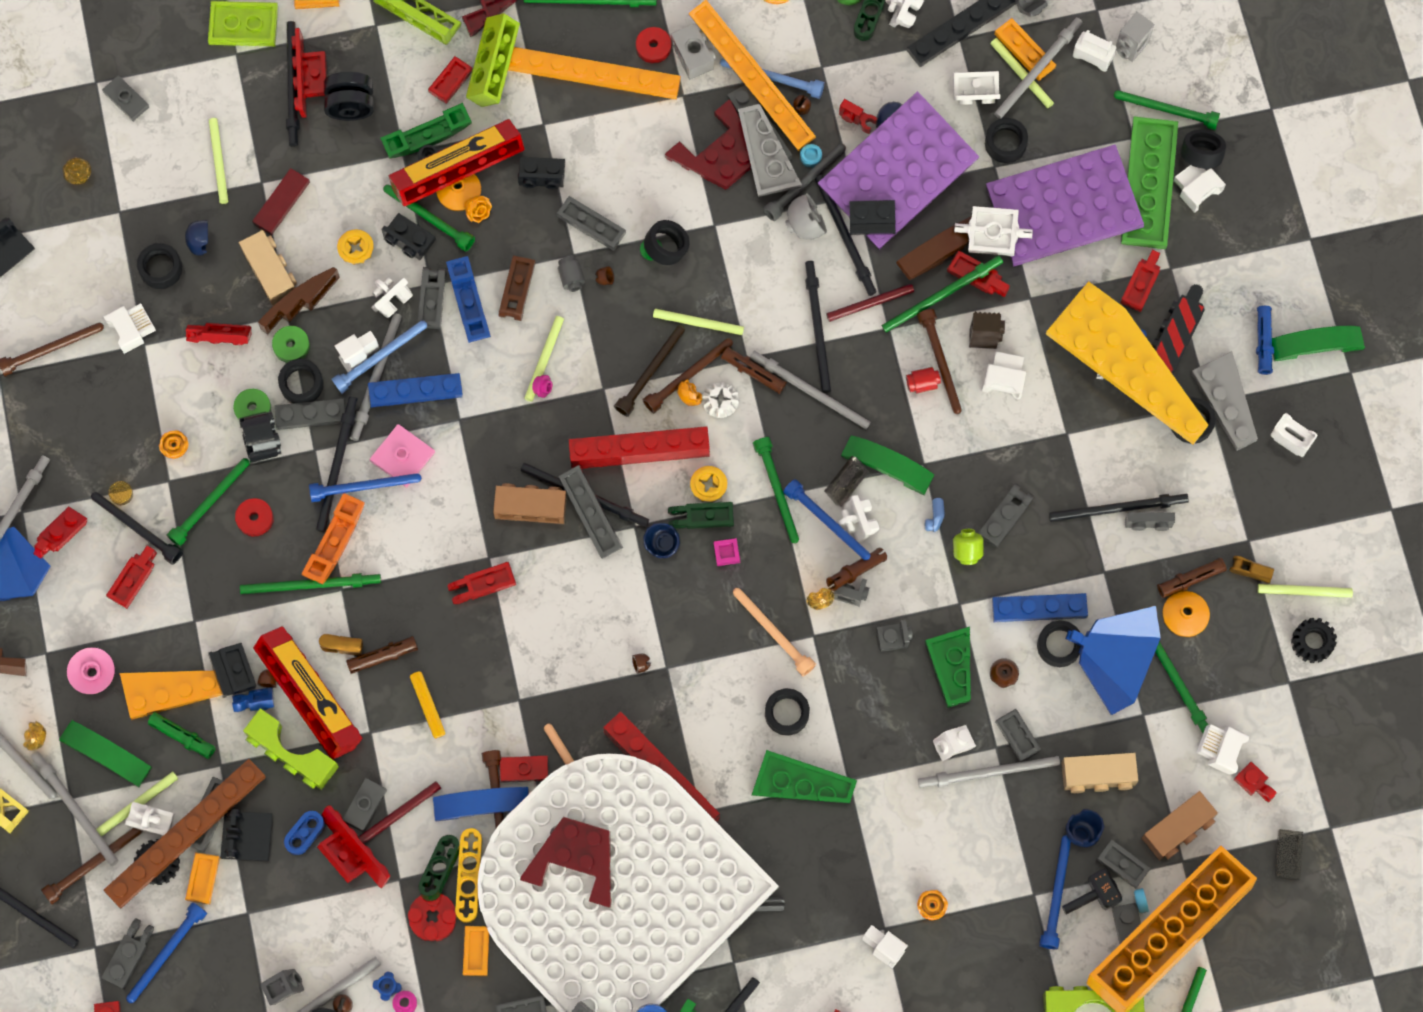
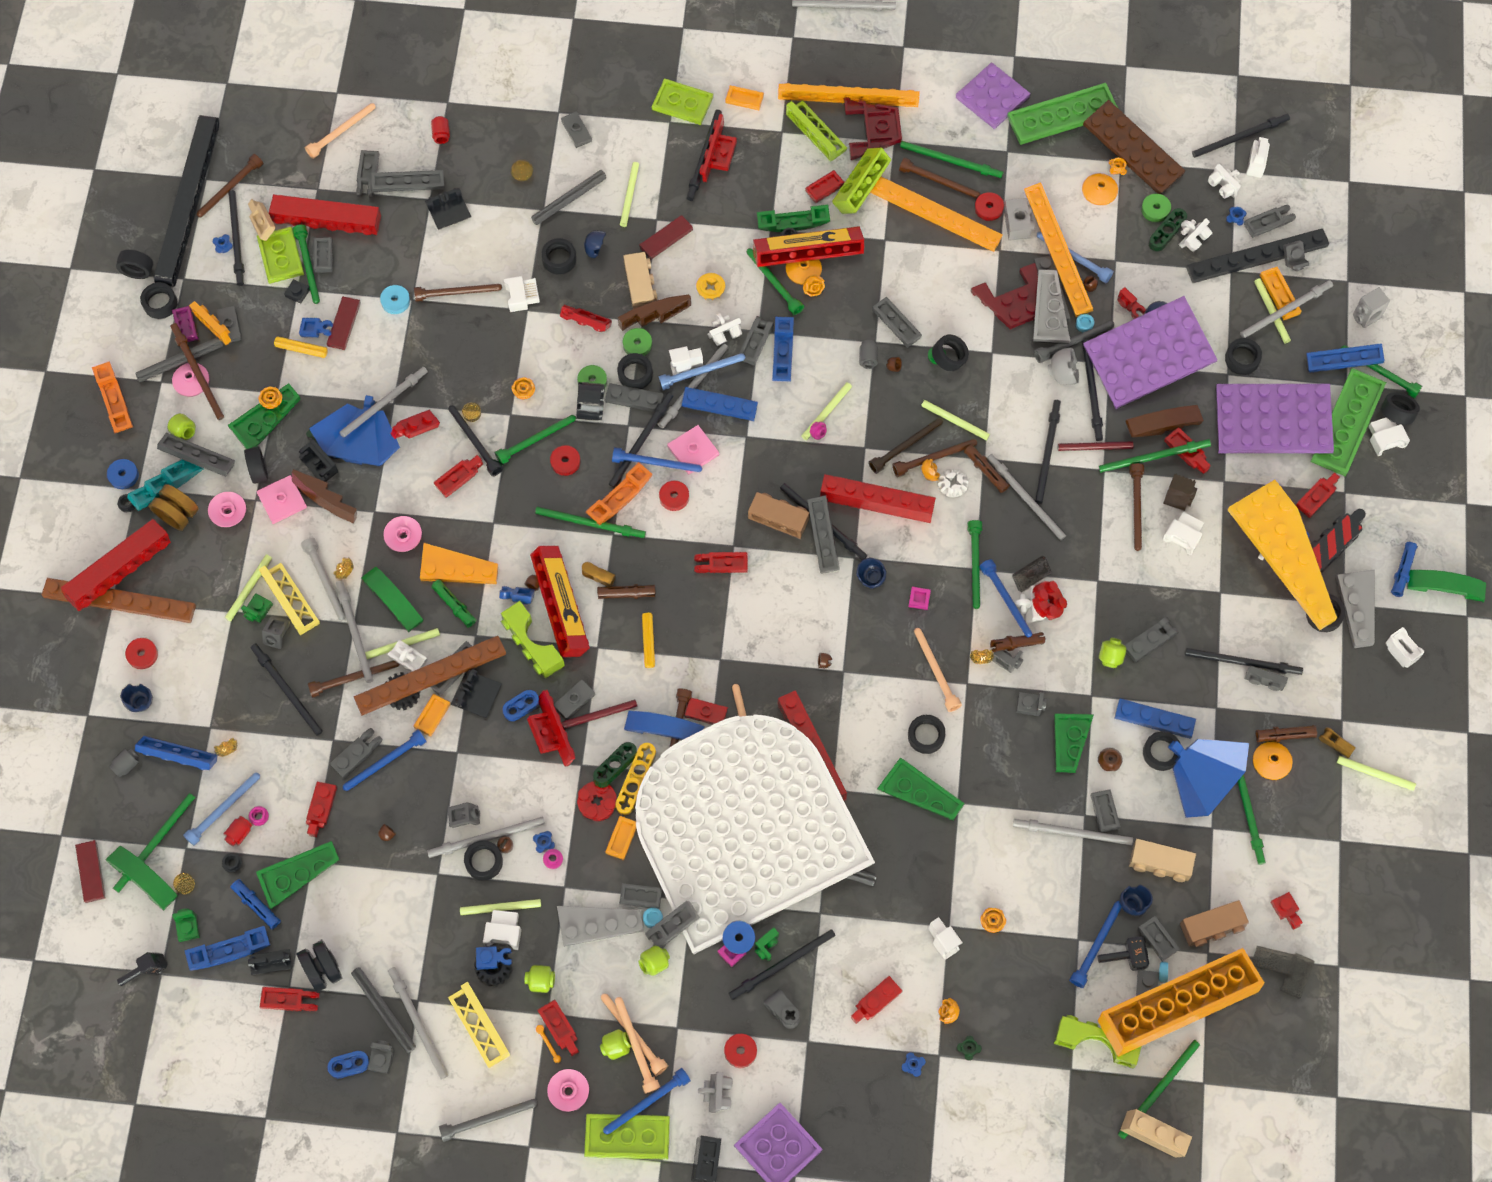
camera: 20 degrees right, 5 degrees down
black plate [208,642,256,698] -> none
black wheel [324,72,374,121] -> none
black bracket [381,213,436,260] -> none
reddish brown plate [499,255,536,321] -> none
black bracket [518,157,566,189] -> none
dark red wing [520,817,612,908] -> none
dark green hinge [668,502,734,529] -> none
yellow gear [690,466,727,503] -> none
green slope [841,435,934,496] -> none
black plate [849,200,896,235] -> none
red brick [906,367,941,394] -> none
medium blue arm [925,498,945,532] -> none
white bracket [933,725,976,761] -> none
white bracket [953,71,1000,104] -> none
white plate [954,206,1033,256] -> none
white piece [1072,30,1116,72] -> none
white piece [1196,724,1249,775] -> none
black tyre [1291,618,1337,663] -> none
none -> dark grey axle [531,170,606,225]
none -> red piece [659,480,689,511]
none -> reddish brown piece [899,157,981,199]
none -> red plate [1032,581,1067,620]
none -> clear smoke plate [1252,946,1298,976]
none -> blue plate [1306,343,1385,373]

